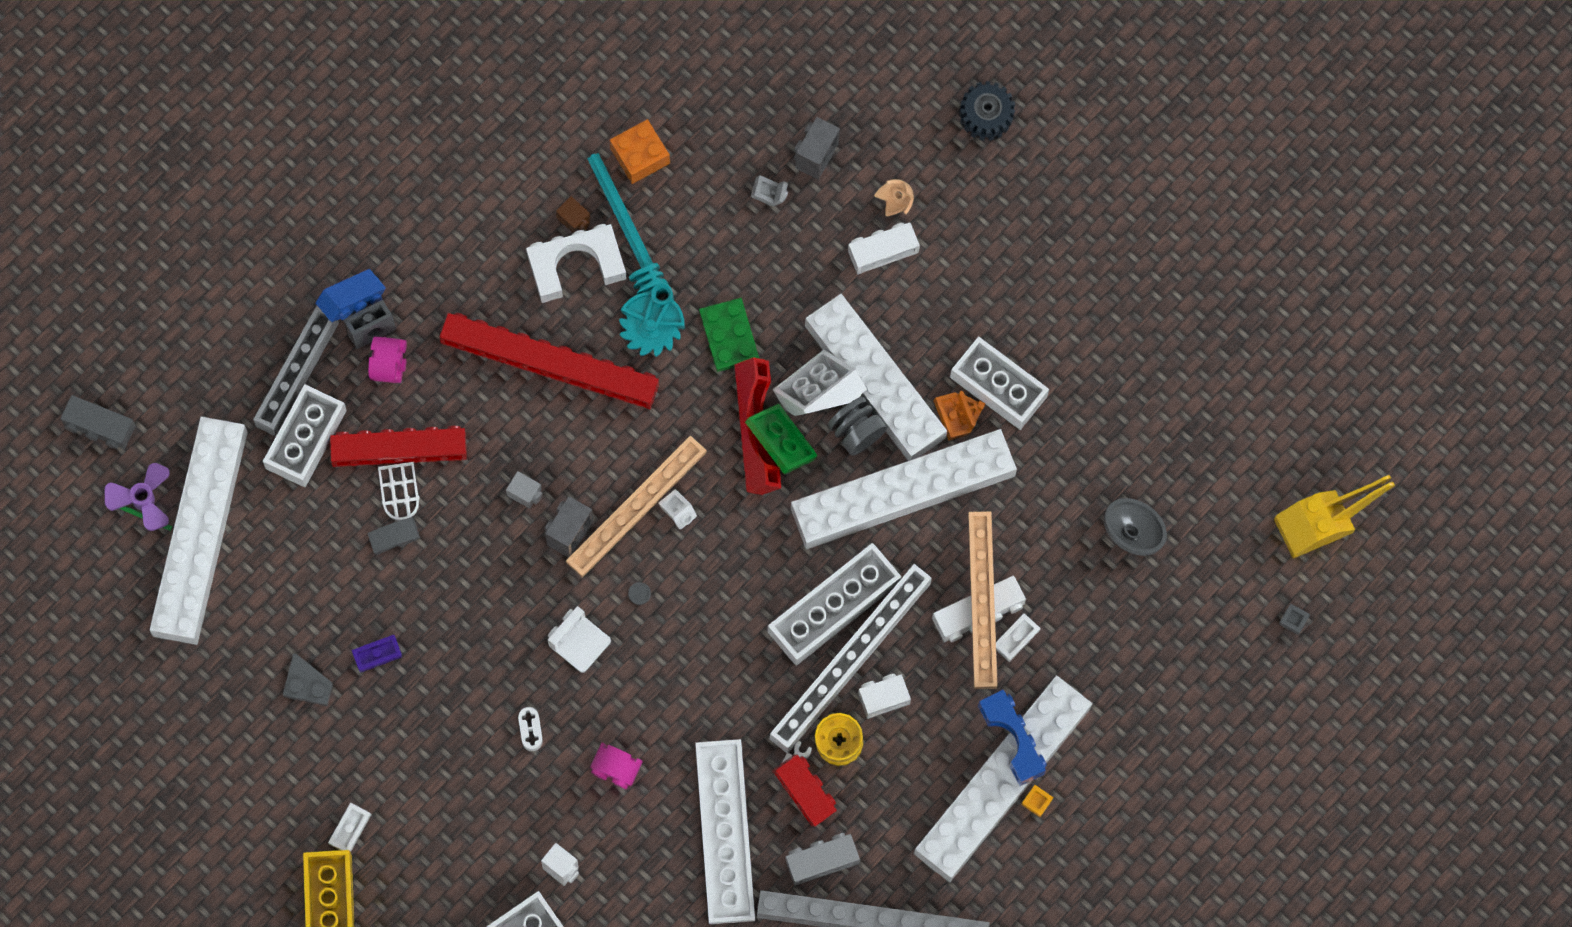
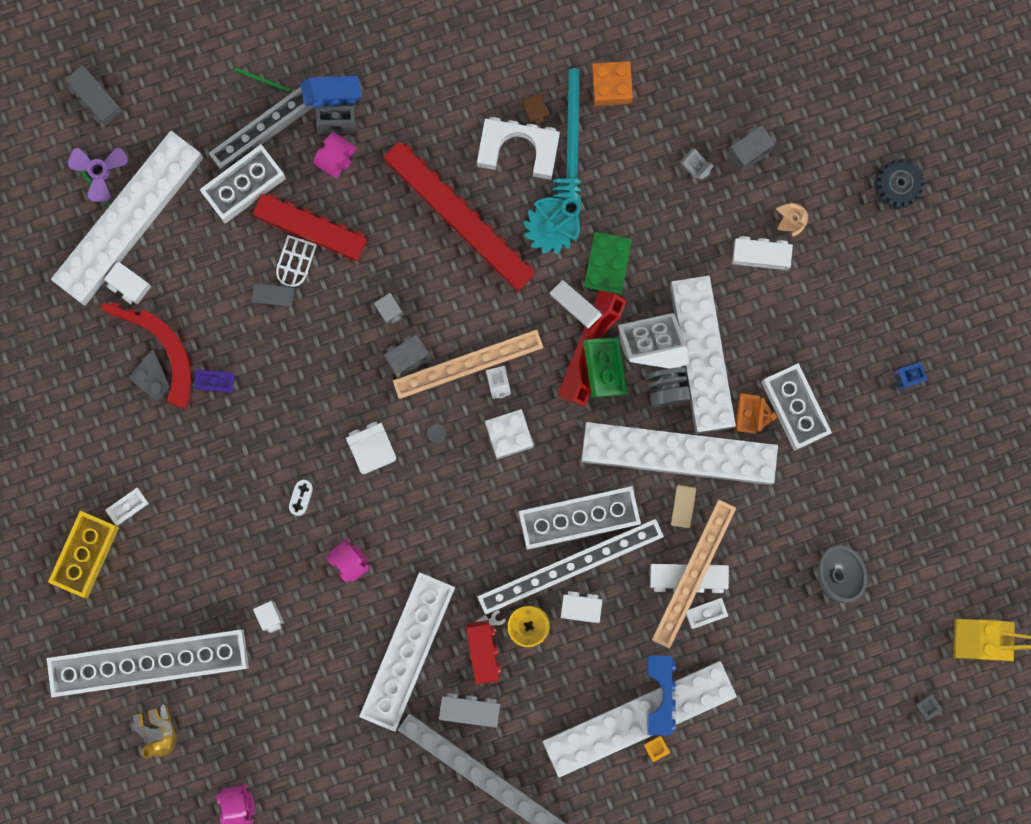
camera: 25 degrees right, 10 degrees up
none -> red arch [101,301,193,410]
none -> white brick [104,261,151,305]
none -> green piece [234,68,291,92]
none -> white brick [485,409,534,460]
none -> white tile [550,280,602,328]
none -> tan slope [671,485,696,528]
none -> blue slope [893,362,928,391]

